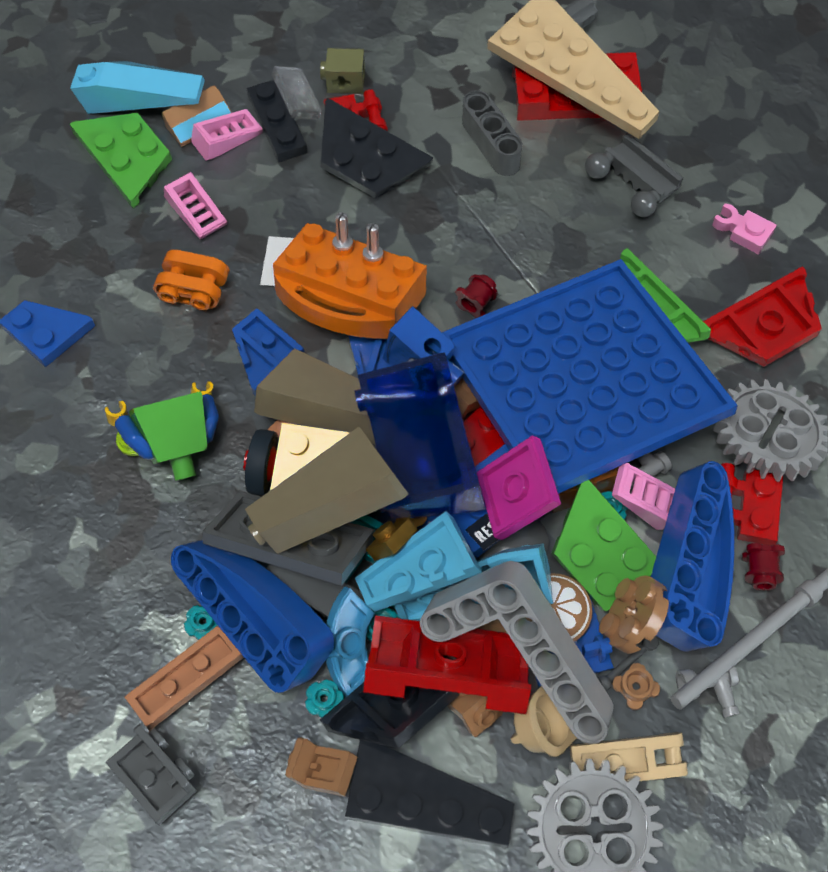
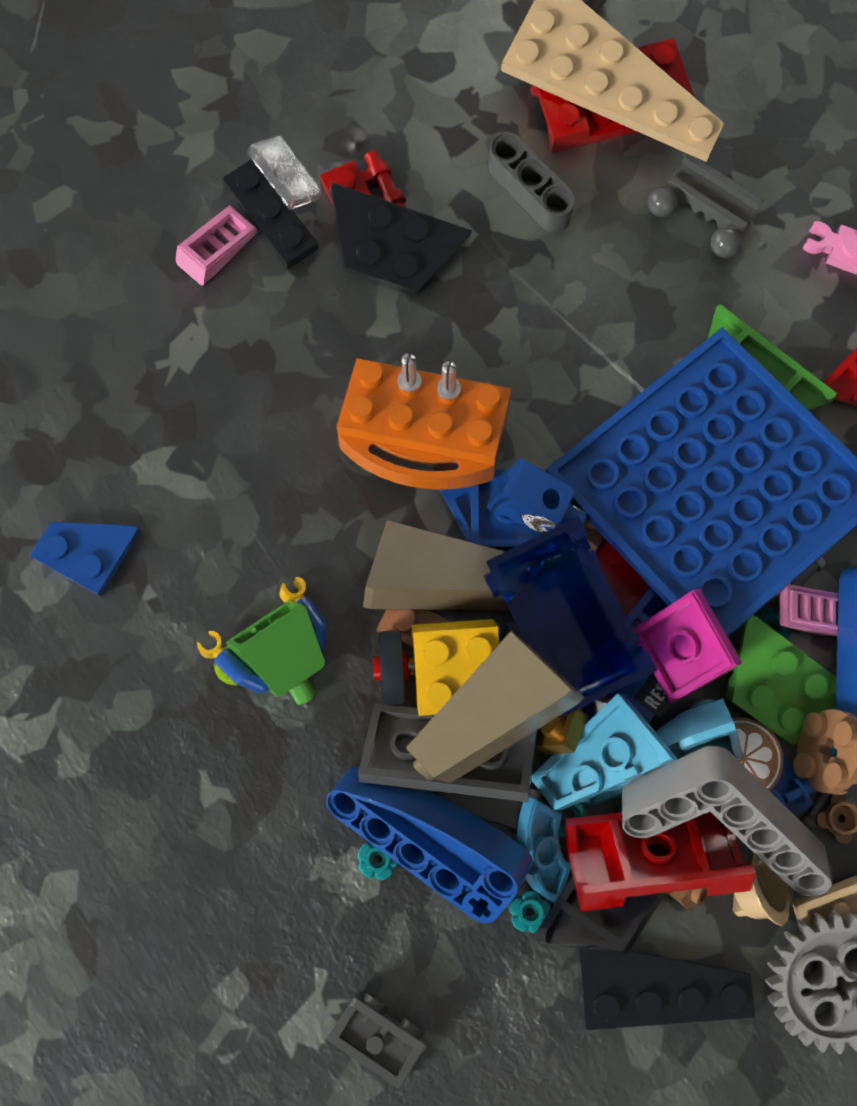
camera: 20 degrees left, 15 degrees up
medium azure wedge [70,61,205,114] -> none
bright green wing [70,113,172,208] -> none
nougat plate [124,626,244,731] -> none
orange brick [153,250,230,310] -> none
medium nougat slope [162,85,232,147] -> none
bright pink slope [164,172,227,240] -> none
blue wing [232,308,305,396] -> none
white sticker [260,236,294,286] -> none
medium nougat bracket [285,737,357,797] -> none
olive brick [320,48,365,94] -> none
dark red brick [455,274,498,318] -> none

